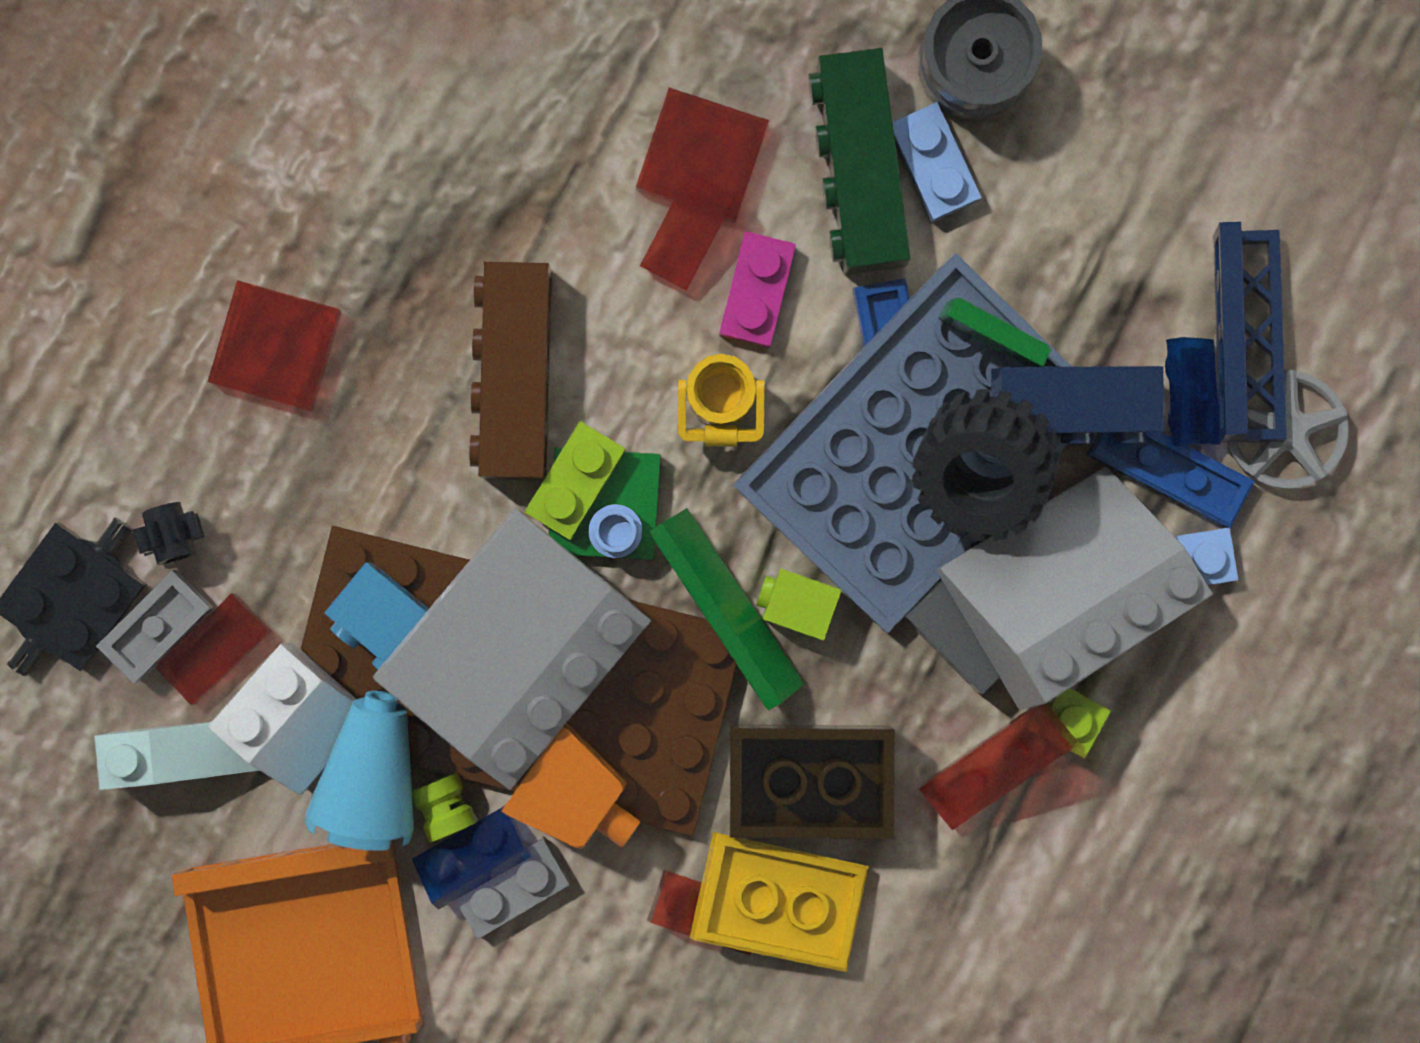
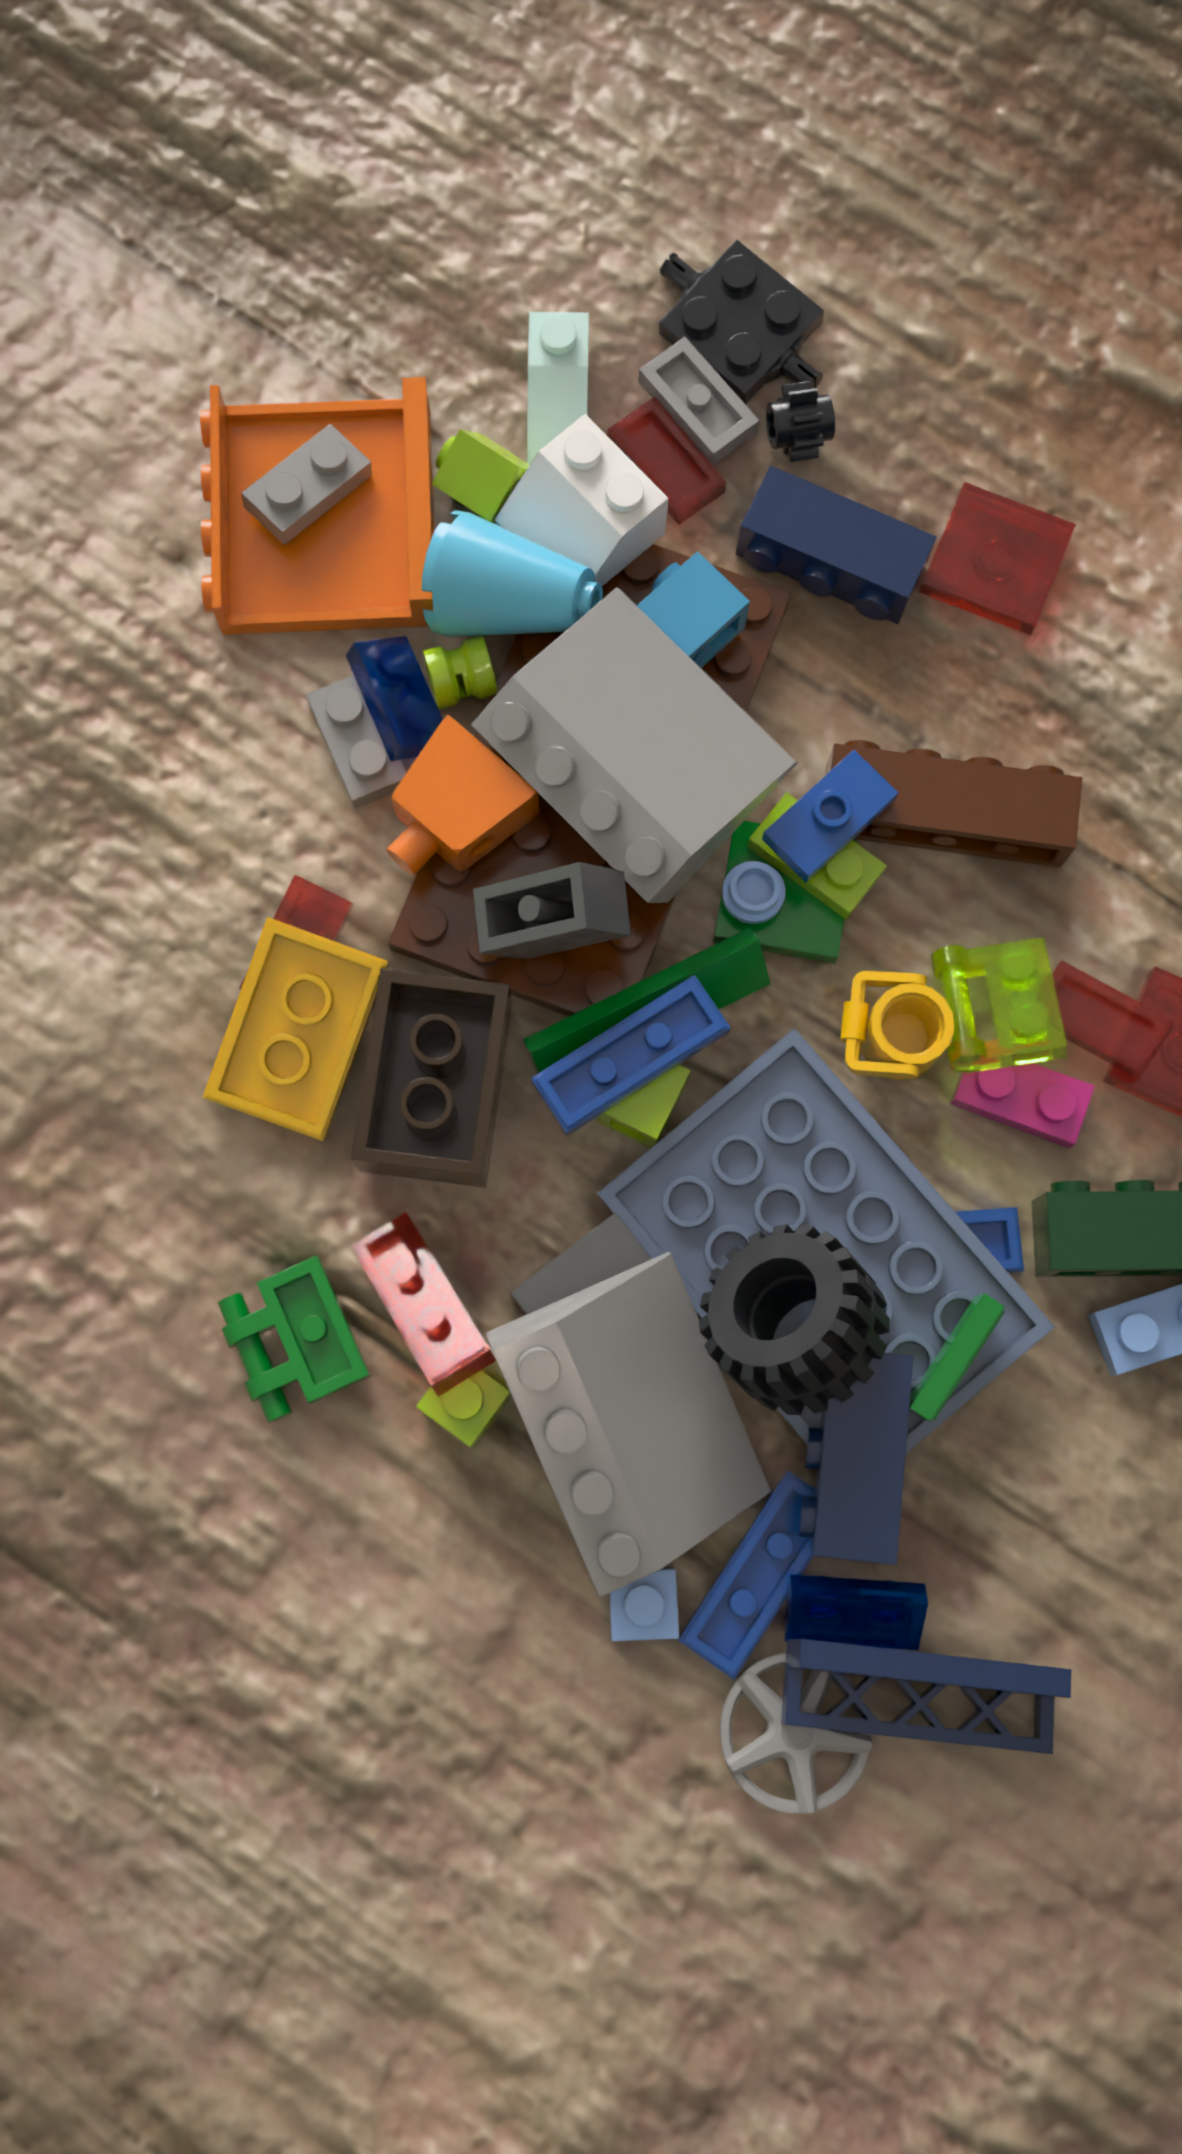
camera: 95 degrees right, 10 degrees down
none -> green plate [218,1255,371,1423]
none -> light grey plate [241,424,372,545]
none -> lime brick [432,429,529,523]
none -> dark grey brick [473,862,631,959]
none -> blue tile [531,975,731,1136]
none -> dark blue brick [736,465,937,624]
none -> blue plate [762,750,899,883]
none -> clear neon green plate [931,937,1067,1073]

